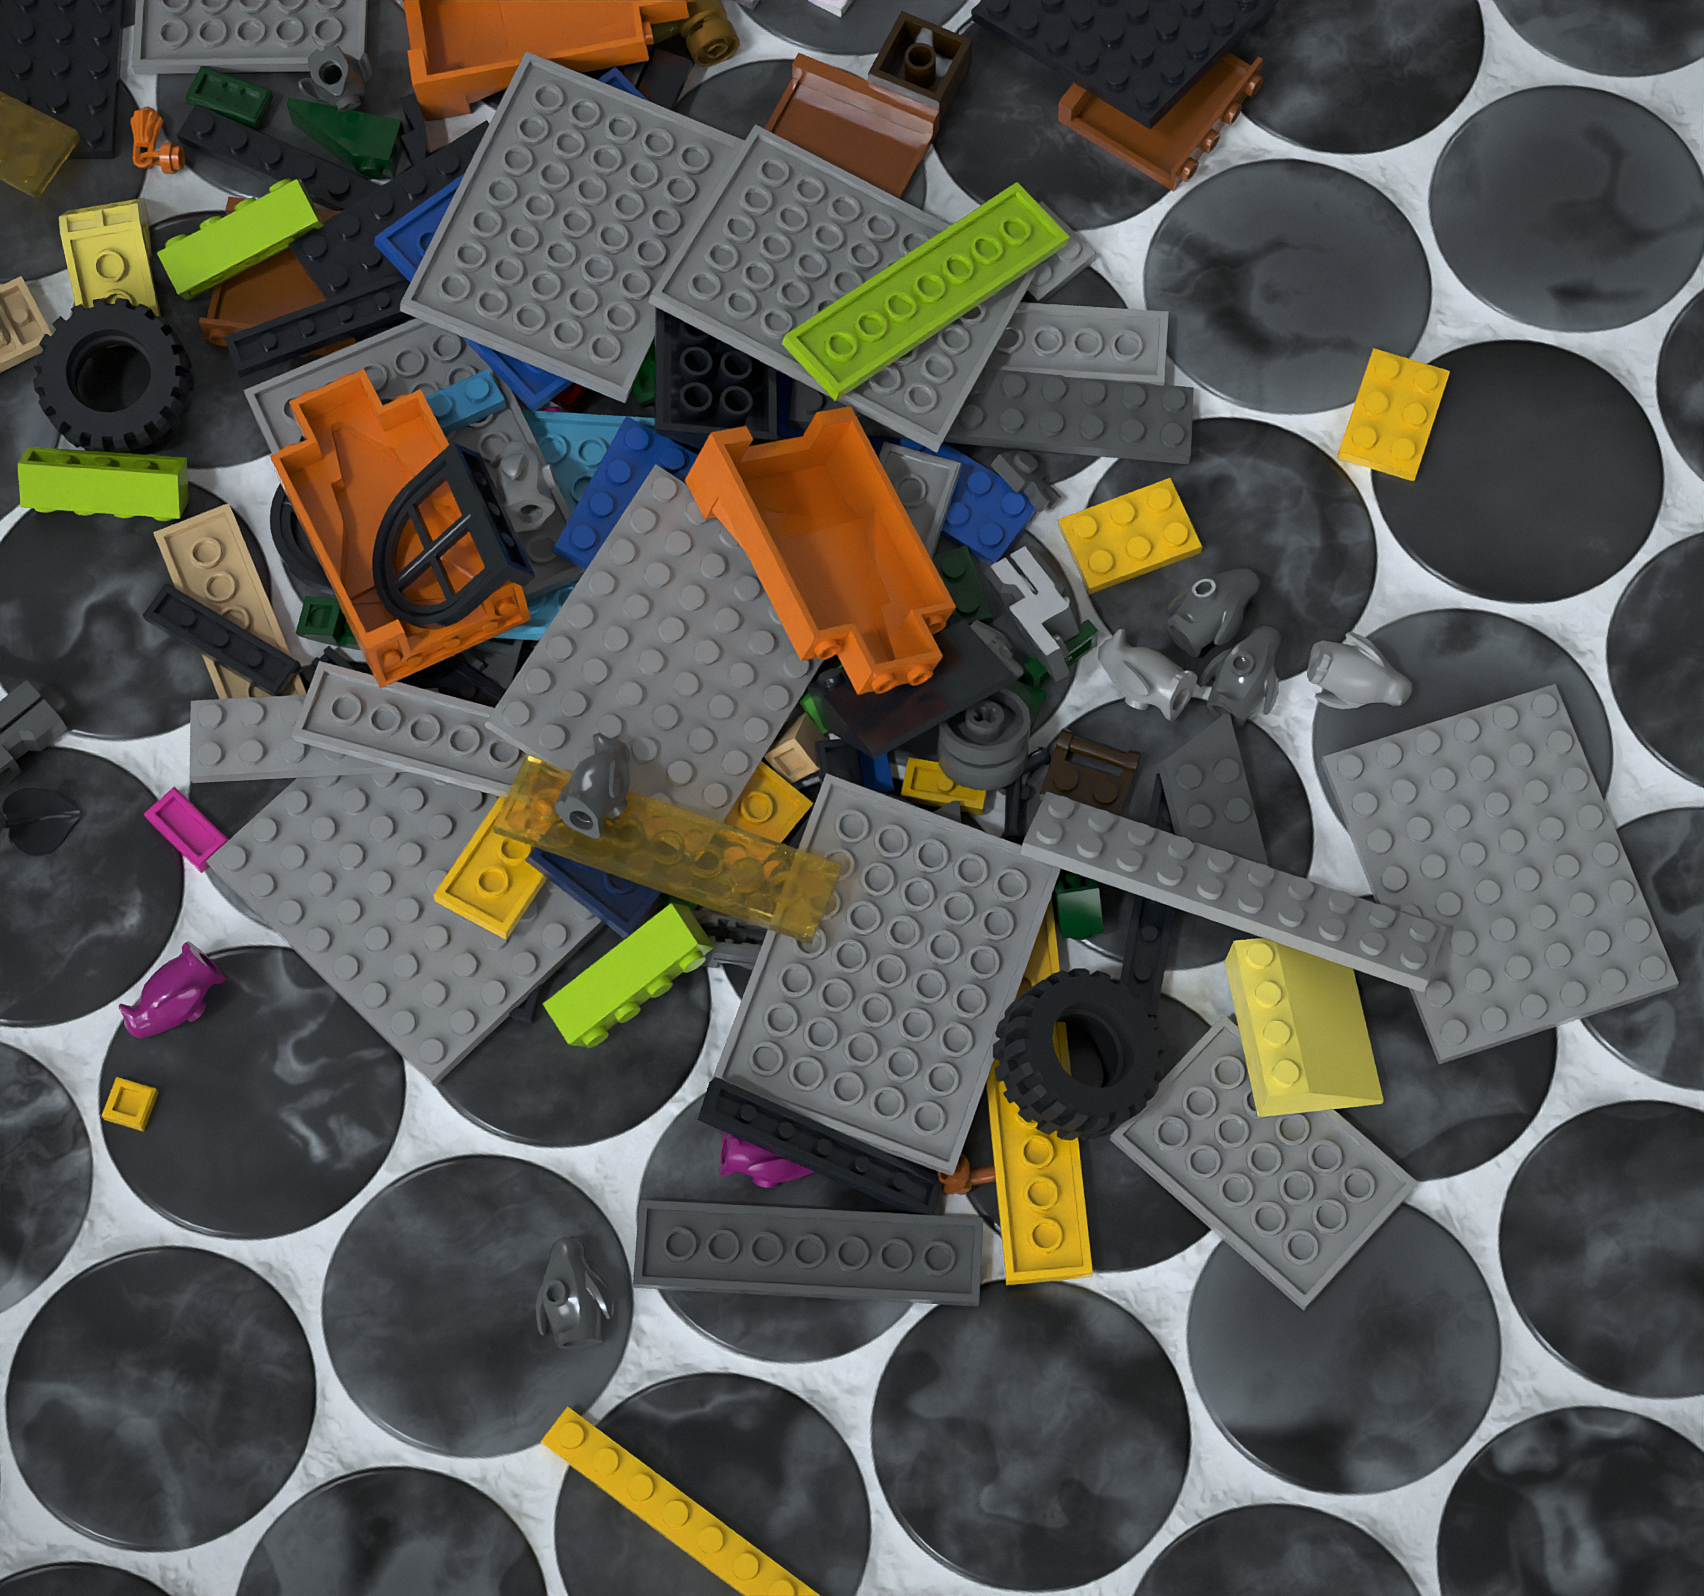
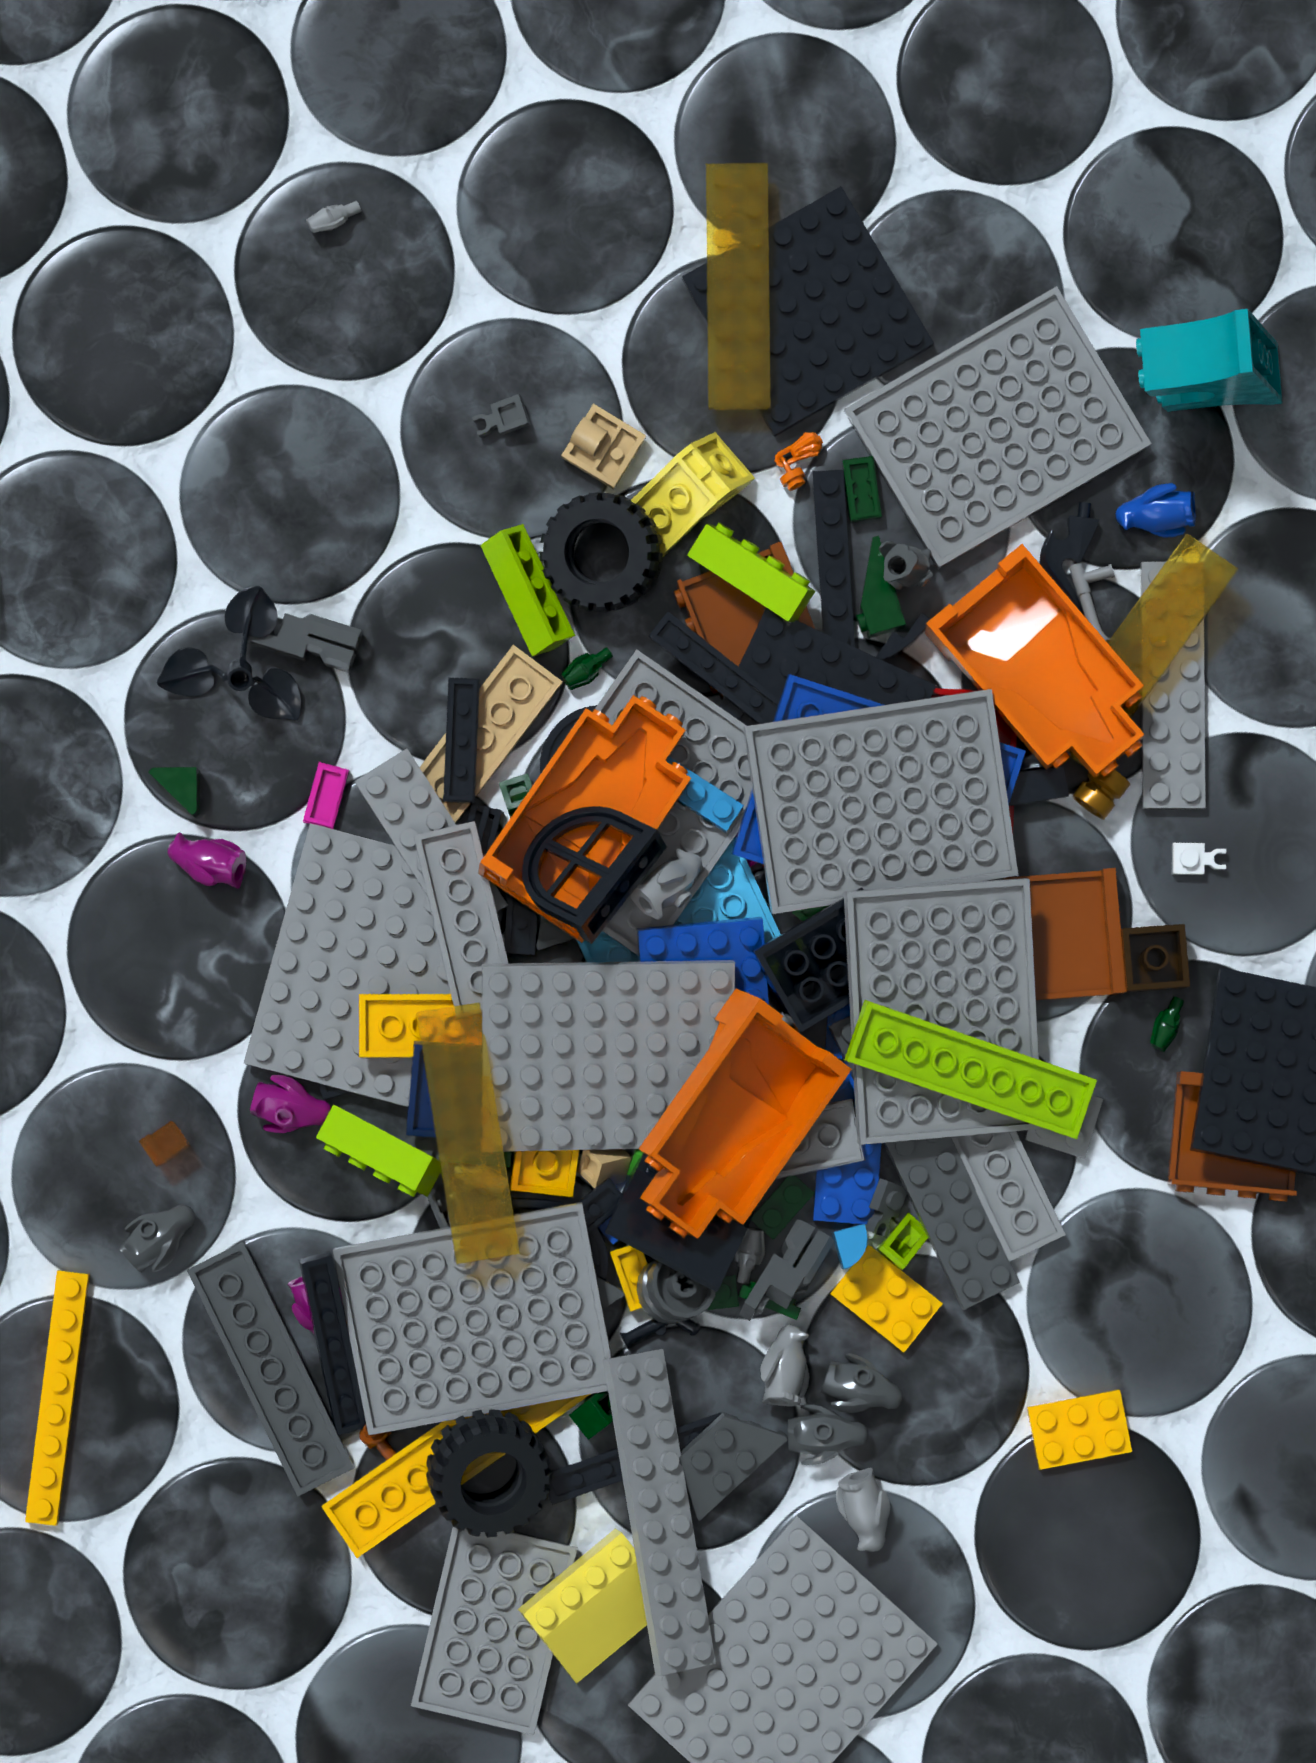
camera: 55 degrees right, 15 degrees up
yellow tile [102,1077,159,1132] -> none
dark grey animal [554,733,630,839] -> none
dark brown plate [1039,728,1141,816] -> none
none -> clear orange panel [139,1121,191,1167]
none -> dark green slope [148,767,200,818]
none -> magenta animal [250,1075,331,1133]
none -> dark green piece [561,647,613,690]
none -> dark azure brick [831,1224,867,1269]
none -> lime slope [877,1212,928,1270]
none -> dark green piece [1150,996,1184,1052]

